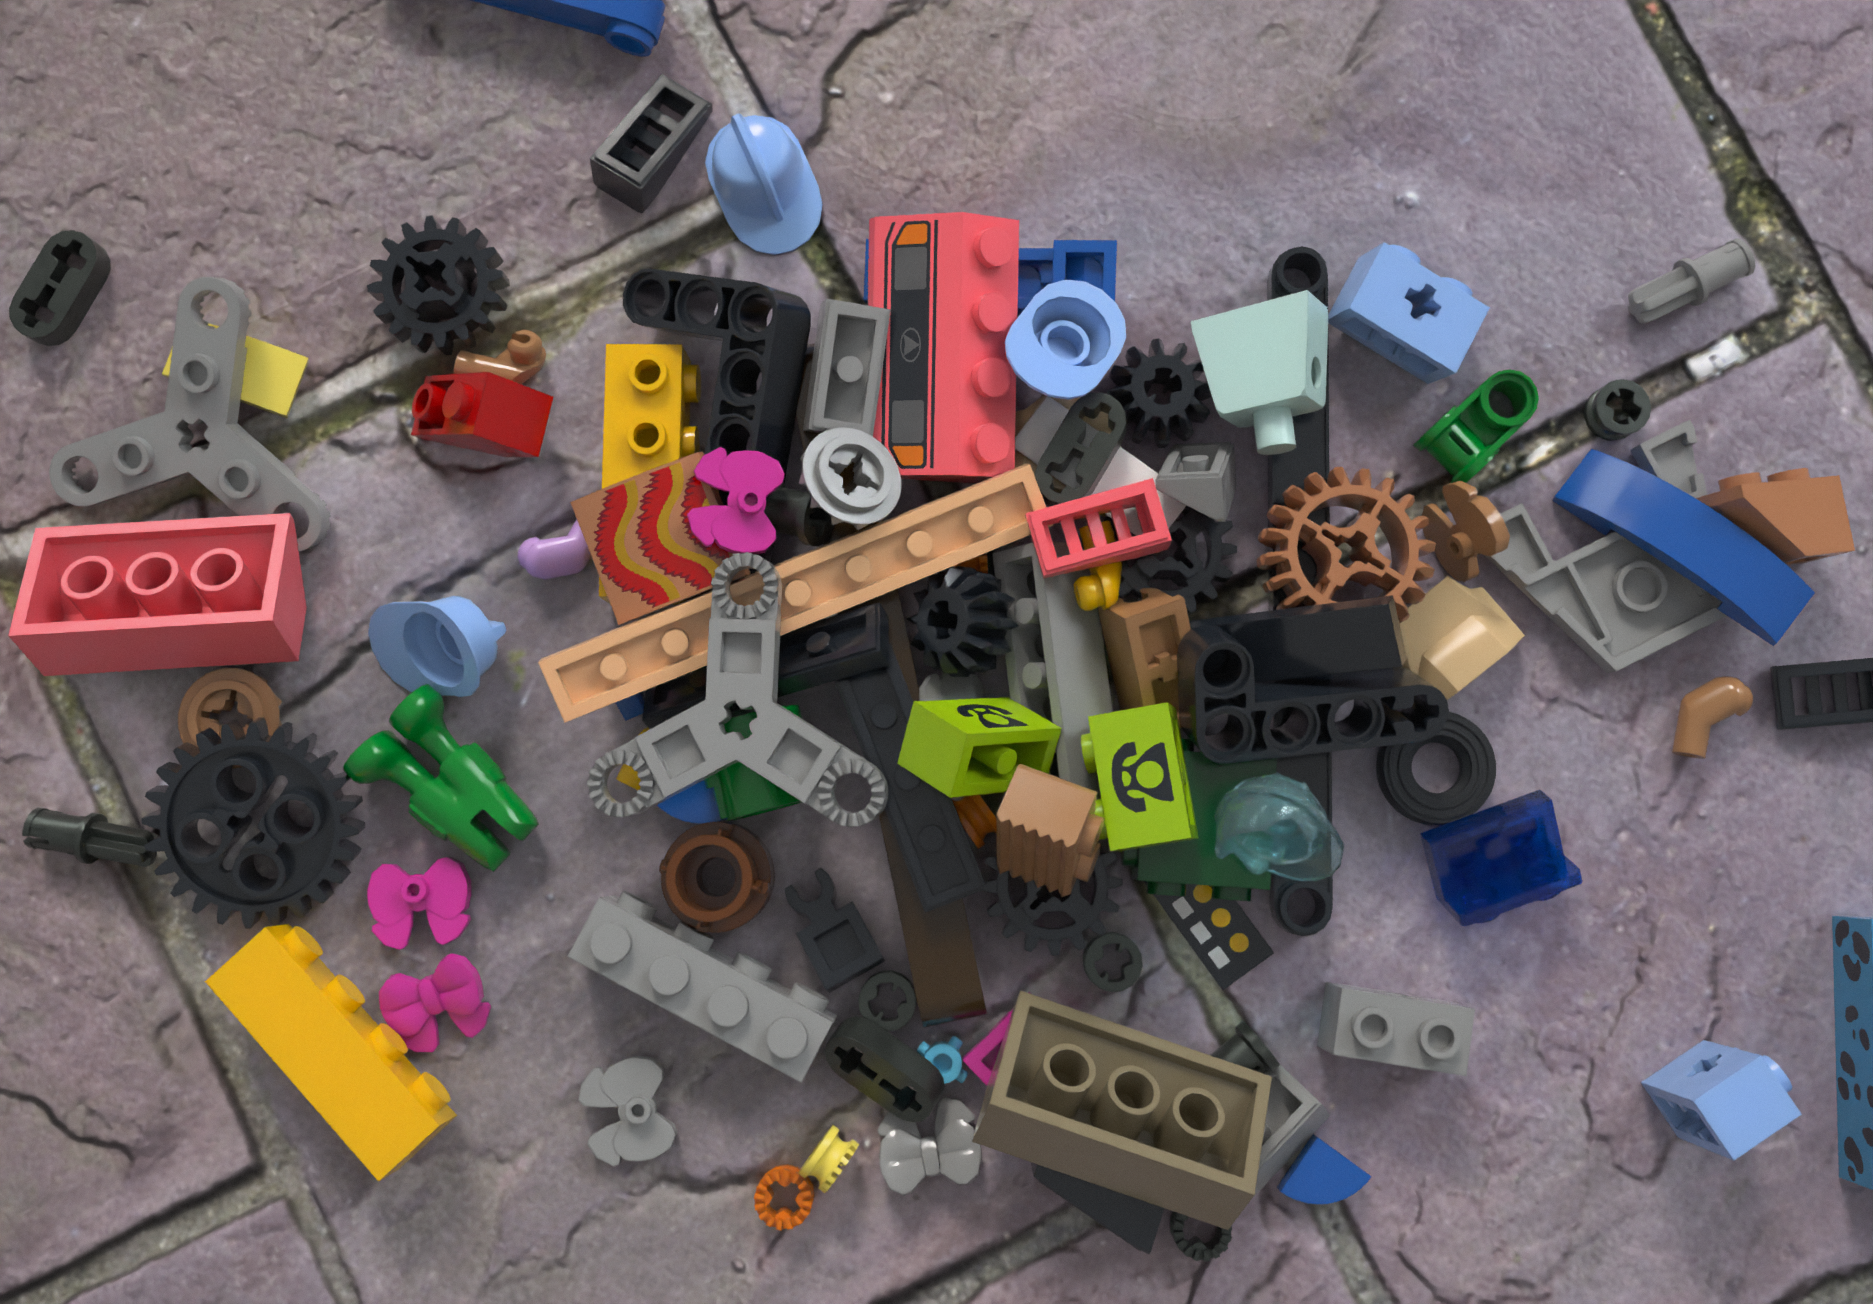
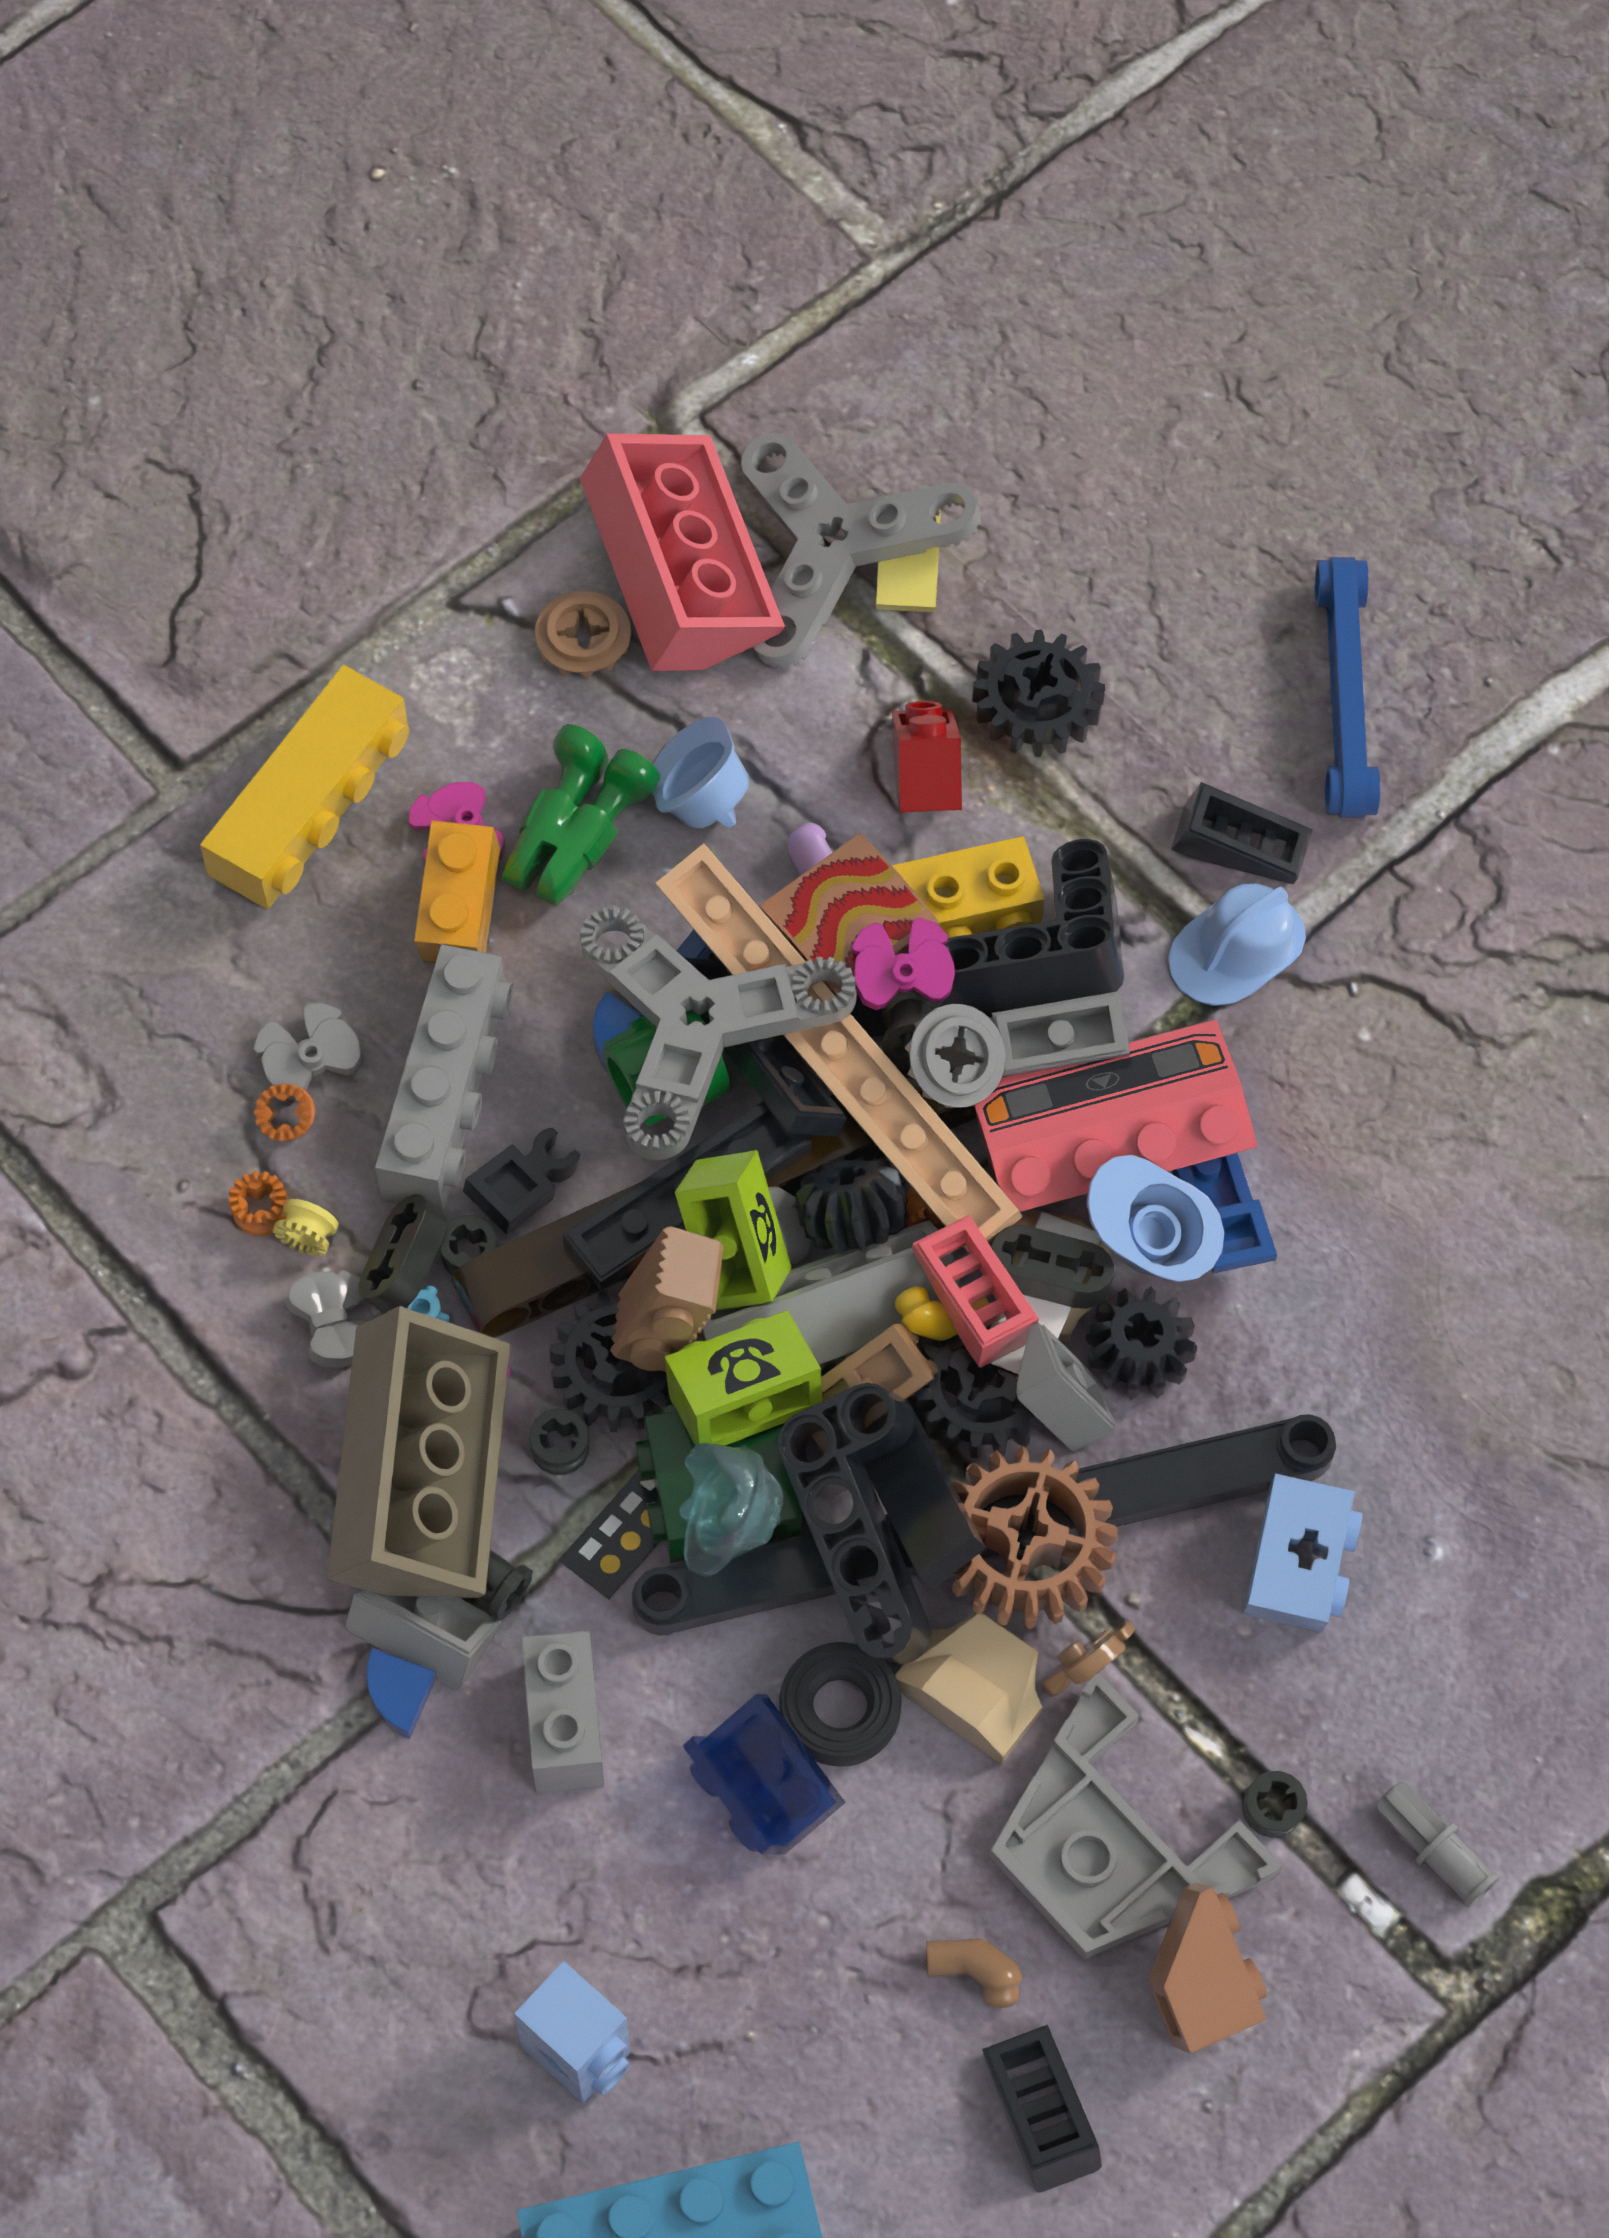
camera: 70 degrees right, 20 degrees down
pearl dark grey beam [9,230,111,346] -> none
pearl dark grey axle [22,807,158,867] -> none
black gear [141,717,365,929] -> none
dark pink piece [379,953,491,1052] -> none
medium nougat arm [454,330,546,384] -> none
reddish brown piece [659,822,775,933] -> none
black slope [1031,1162,1165,1254] -> none
pearl dark grey bush [1170,1211,1232,1261] -> none
light aqua torso [1191,290,1329,455] -> none
green piece [1412,369,1539,483] -> none
blue slope [1552,449,1815,646] -> none
none -> orange bush [254,1083,316,1141]
none -> light orange brick [414,820,500,962]

